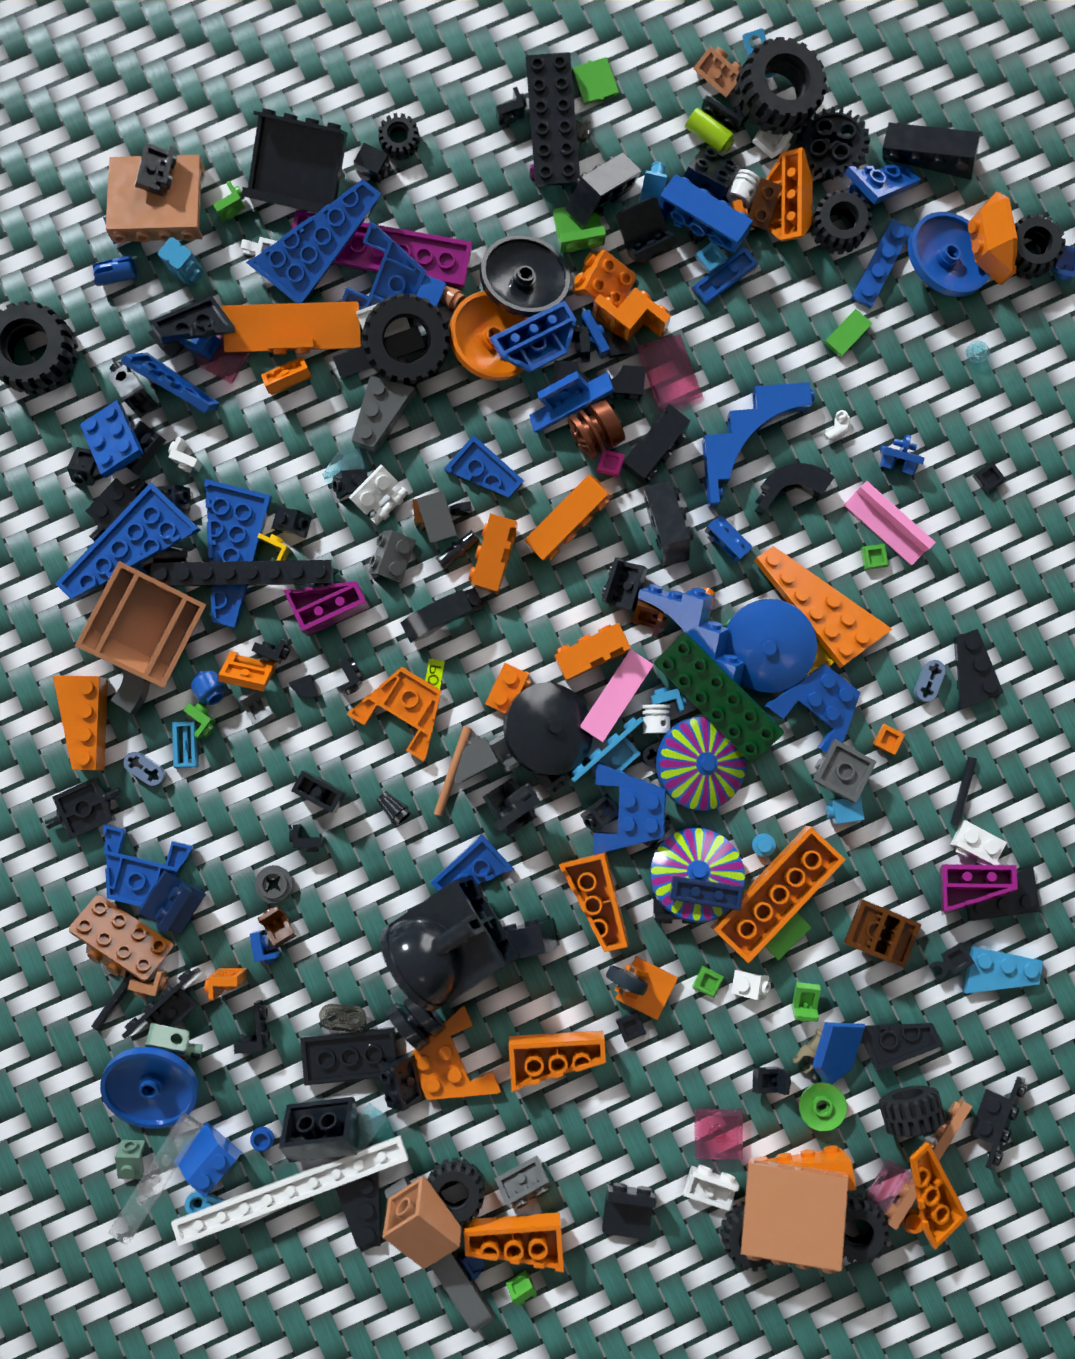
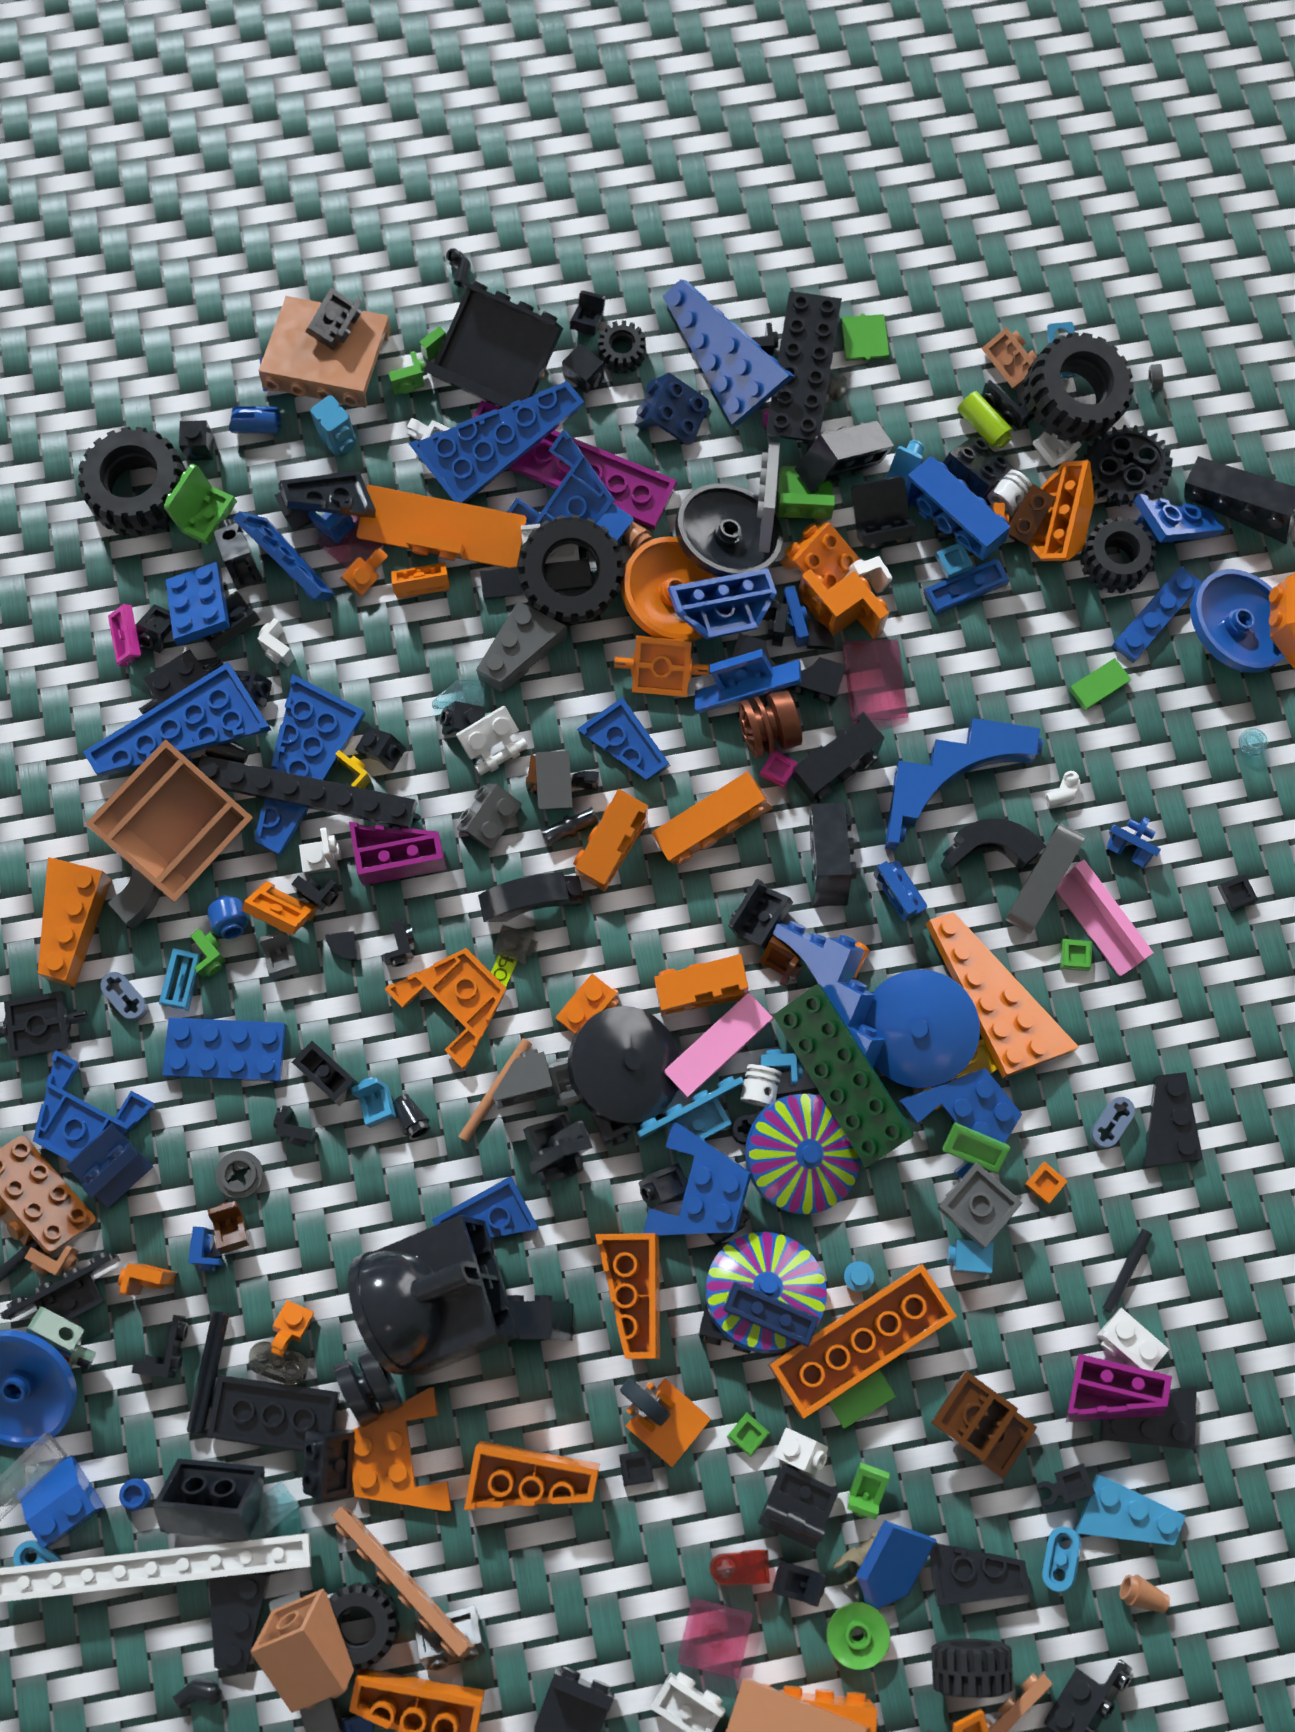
camera: 15 degrees right, 10 degrees down
none -> dark pink tile [108,604,141,667]
none -> blue plate [162,1018,287,1082]
none -> bright green bracket [164,464,237,545]
none -> black arm [173,1678,222,1709]
none -> black brick [179,420,214,461]
none -> black axle [187,1311,229,1435]
none -> orange plate [271,1300,314,1357]
none -> white bracket [299,828,342,875]
none -> nougat plate [332,1506,475,1657]
none -> orange plate [340,548,388,596]
none -> dark azure bracket [351,1078,396,1128]
none -> bright green tile [420,326,446,361]
none -> black arm [446,248,471,288]
none -> clear smoke bracket [493,925,539,965]
none -> black bracket [569,290,606,336]
none -> orange plate [614,636,709,697]
none -> dark blue bracket [634,372,709,445]
none -> wing [663,279,795,426]
none -> clear red piece [709,1549,770,1585]
none -> light grey wing [757,442,780,553]
none -> black plate [757,1464,839,1550]
none -> white bracket [844,556,892,593]
none -> bright green tile [942,1122,1010,1174]
none -> dark grey beam [1005,823,1086,934]
none -> dark azure plate [1042,1526,1082,1592]
none -> nougat cone [1120,1575,1170,1613]
none -> dark grey tile [1148,364,1163,392]

